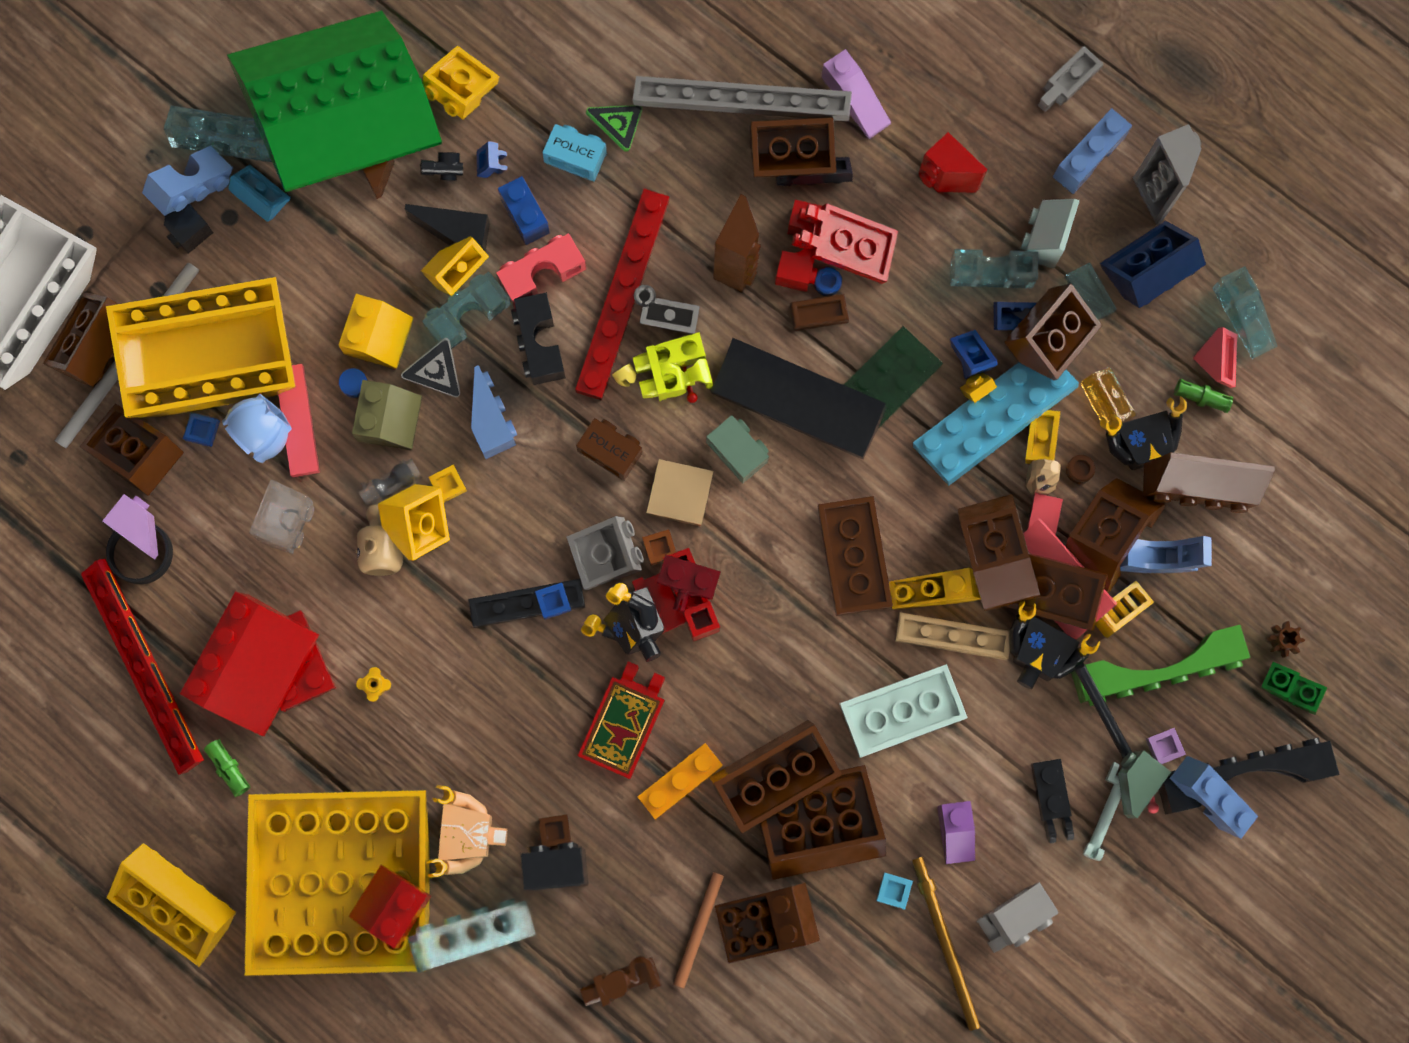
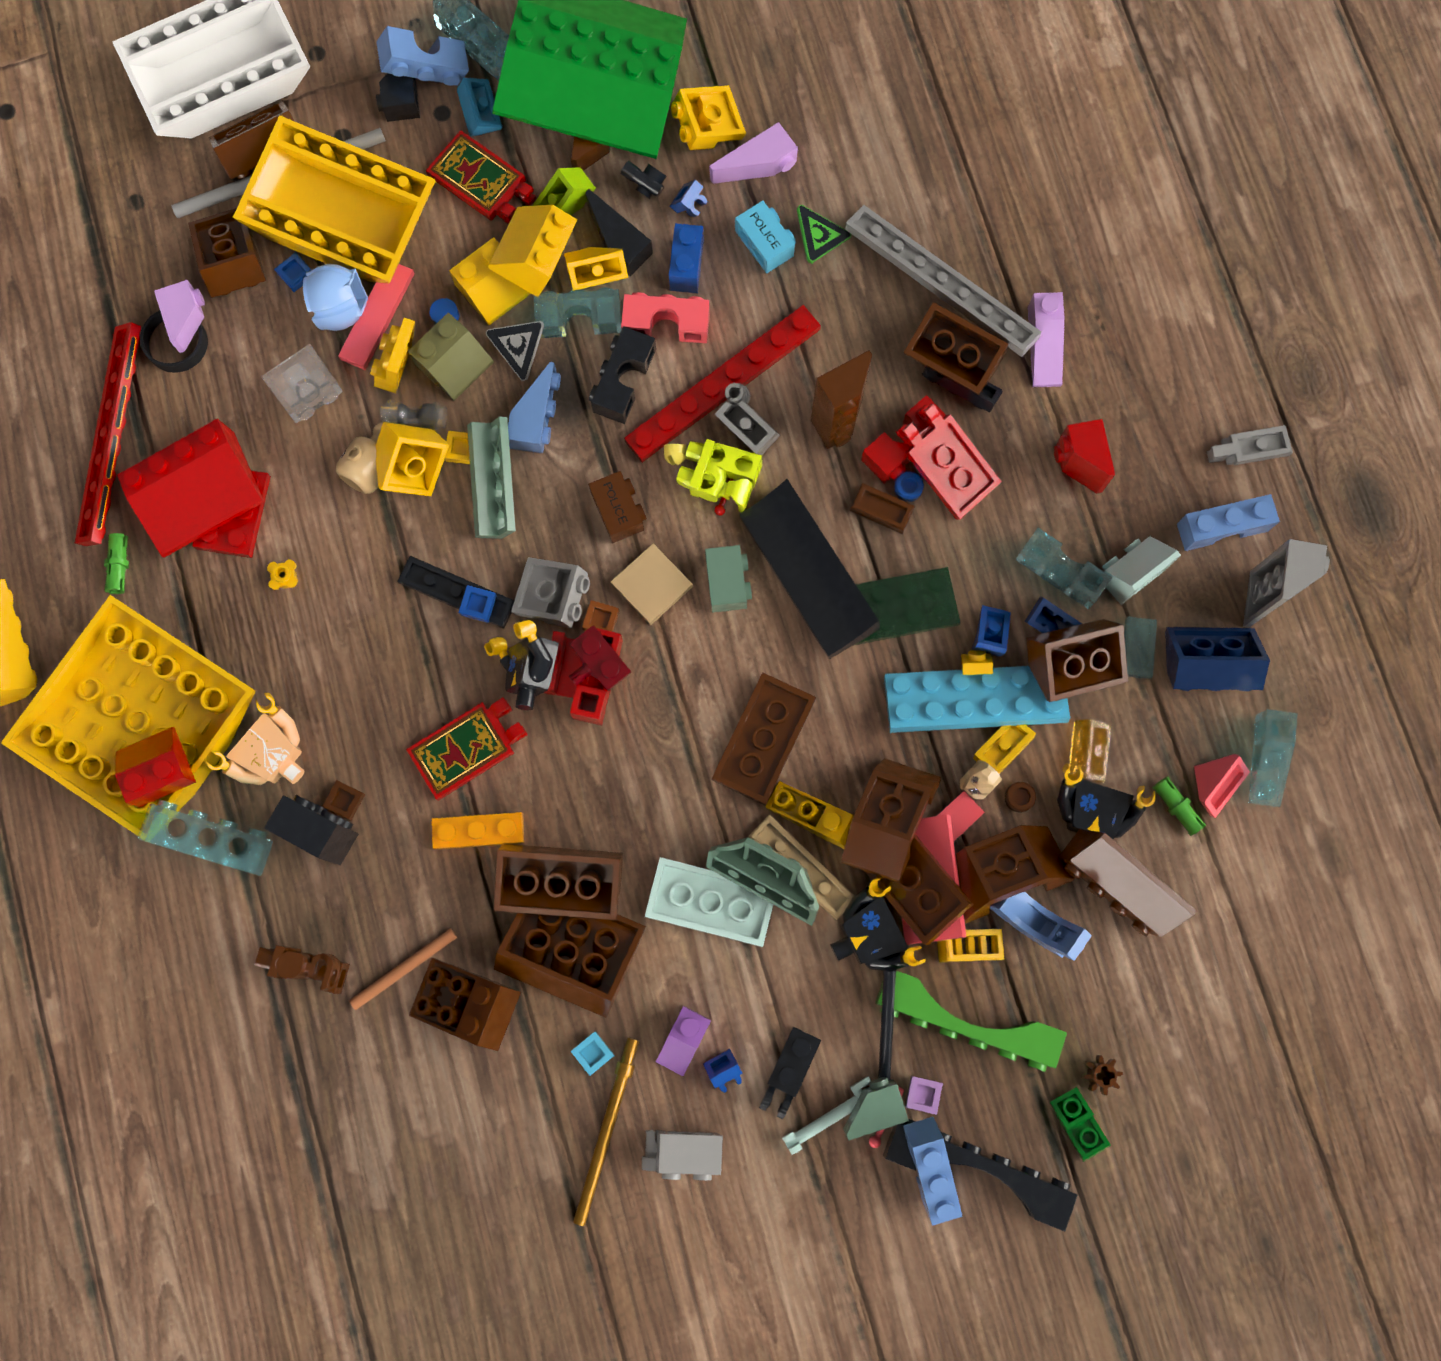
camera: 40 degrees right, 0 degrees up
none -> yellow plate [370,317,415,394]
none -> tile [426,130,536,224]
none -> sand green fence [467,417,516,539]
none -> yellow slope [487,205,578,297]
none -> lime slope [532,167,596,215]
none -> blue tile [703,1049,743,1093]
none -> sand green wedge [706,837,819,926]
none -> lavender slope [709,122,798,184]

